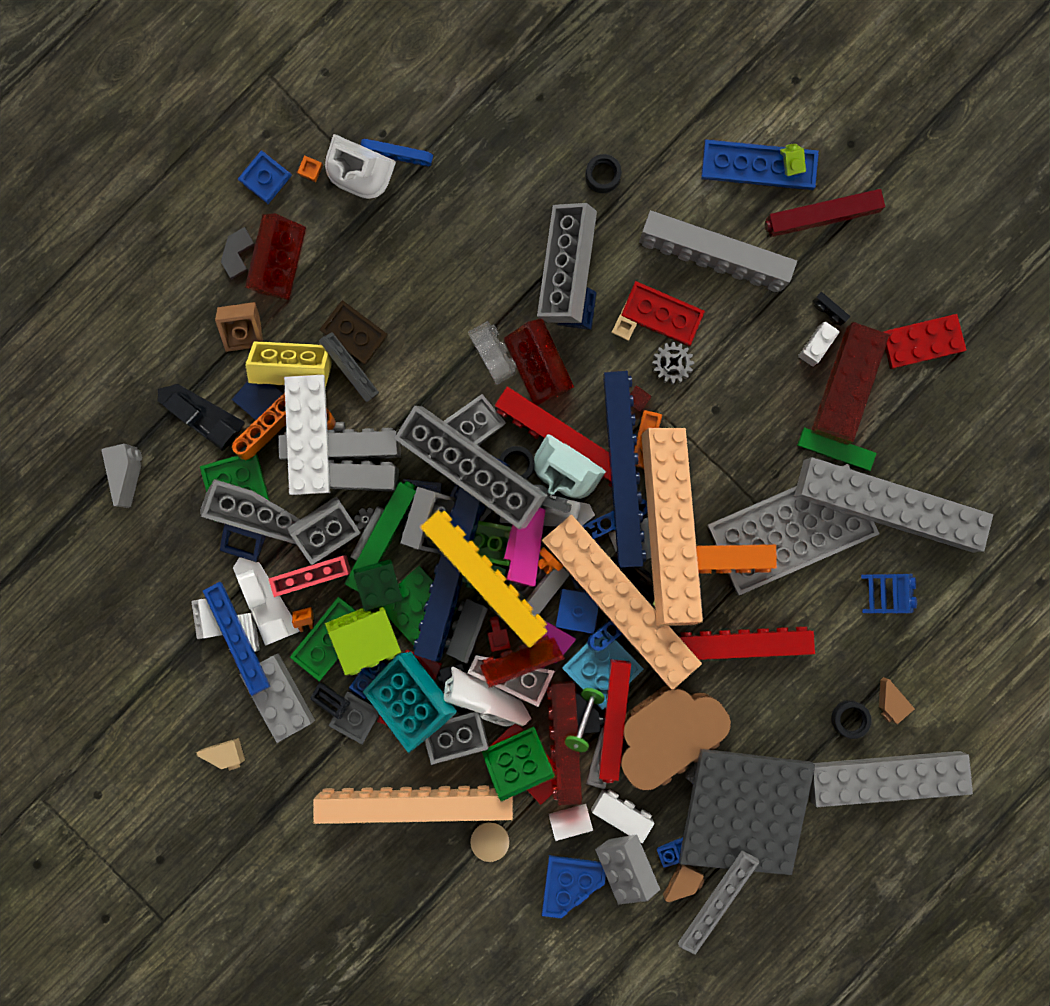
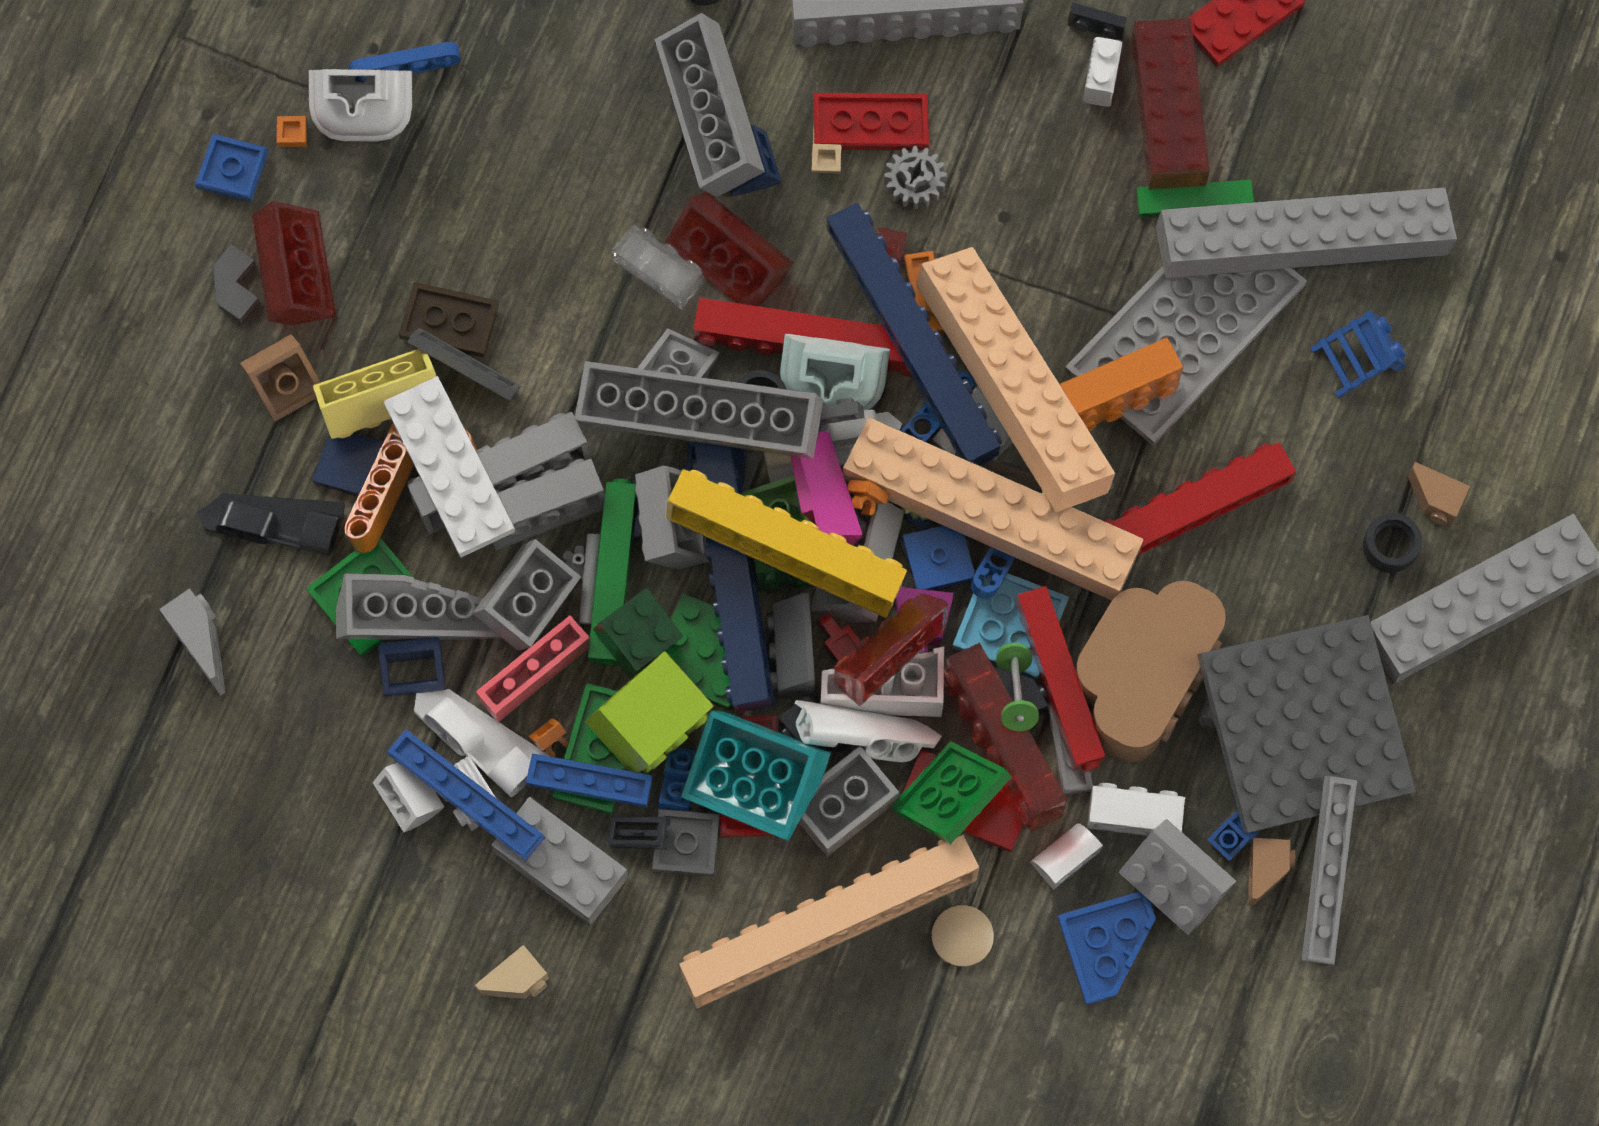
camera: 25 degrees left, 15 degrees down
none -> blue plate [526,753,653,808]

